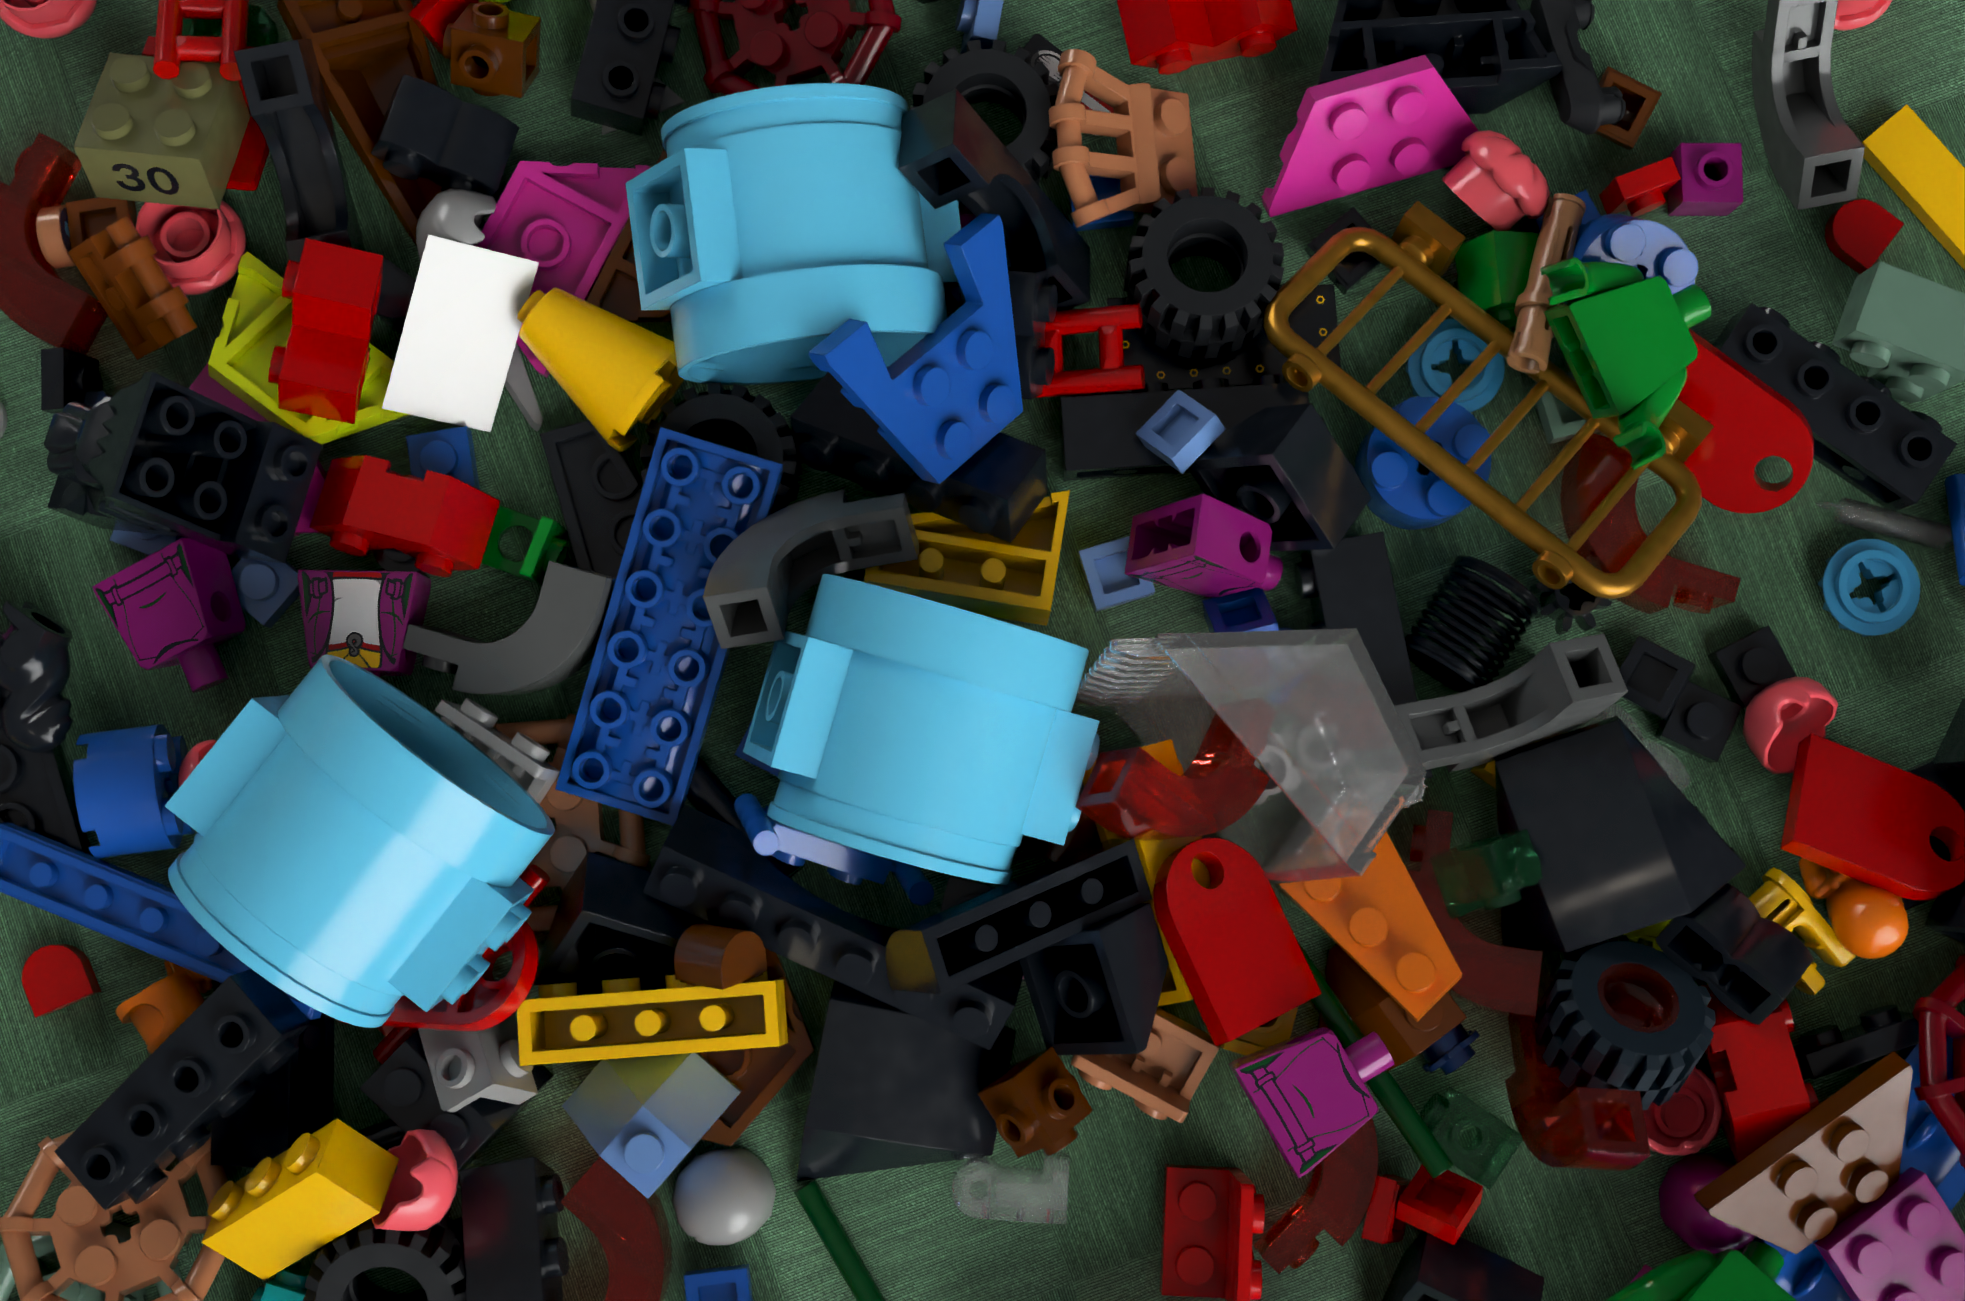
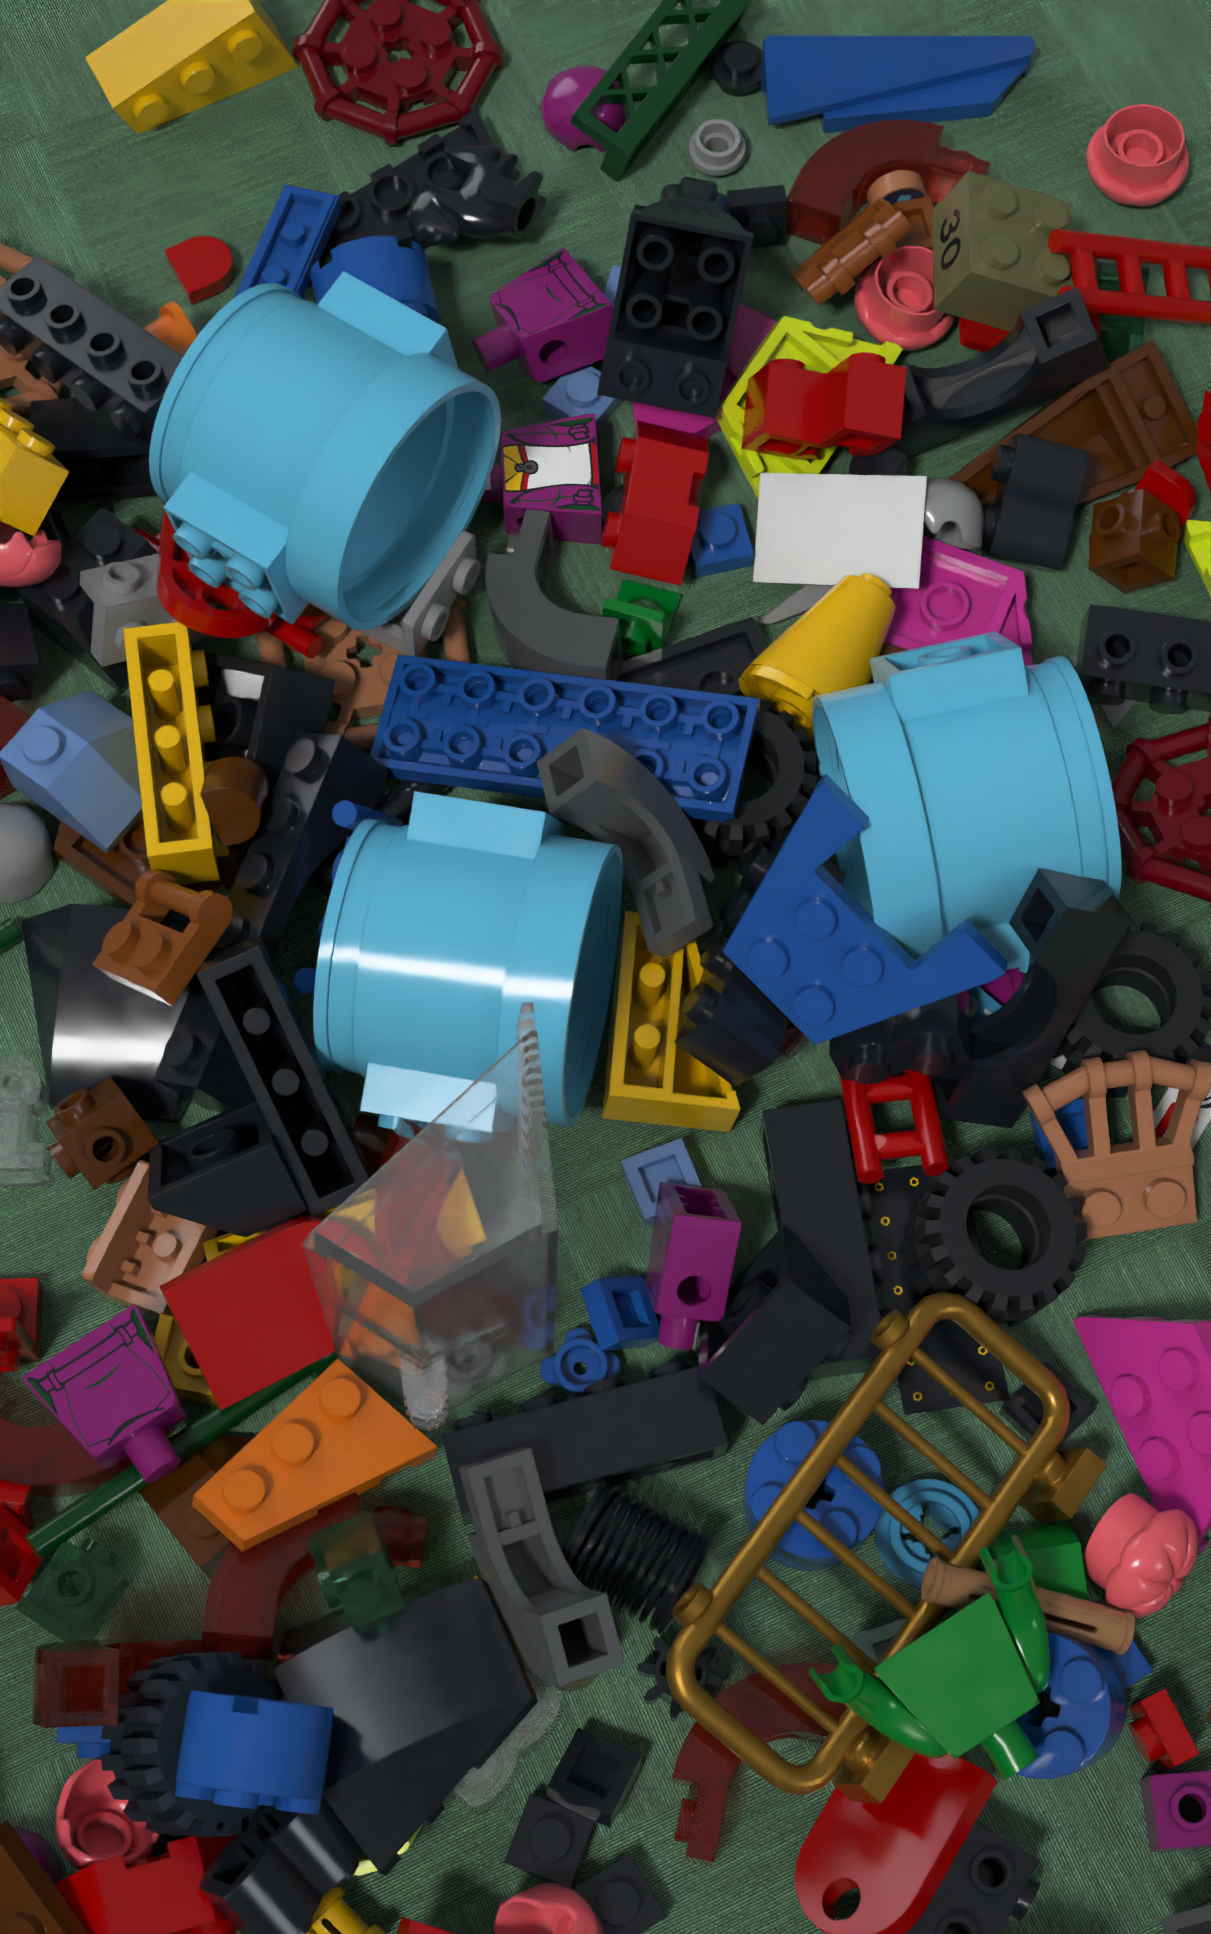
camera: 90 degrees right, 15 degrees down
medium blue plate [1135,389,1226,474] -> none
dark blue plate [1421,1023,1480,1075] -> none
none -> dark orange plate [92,870,233,1006]
none -> blue brick [175,1690,334,1814]

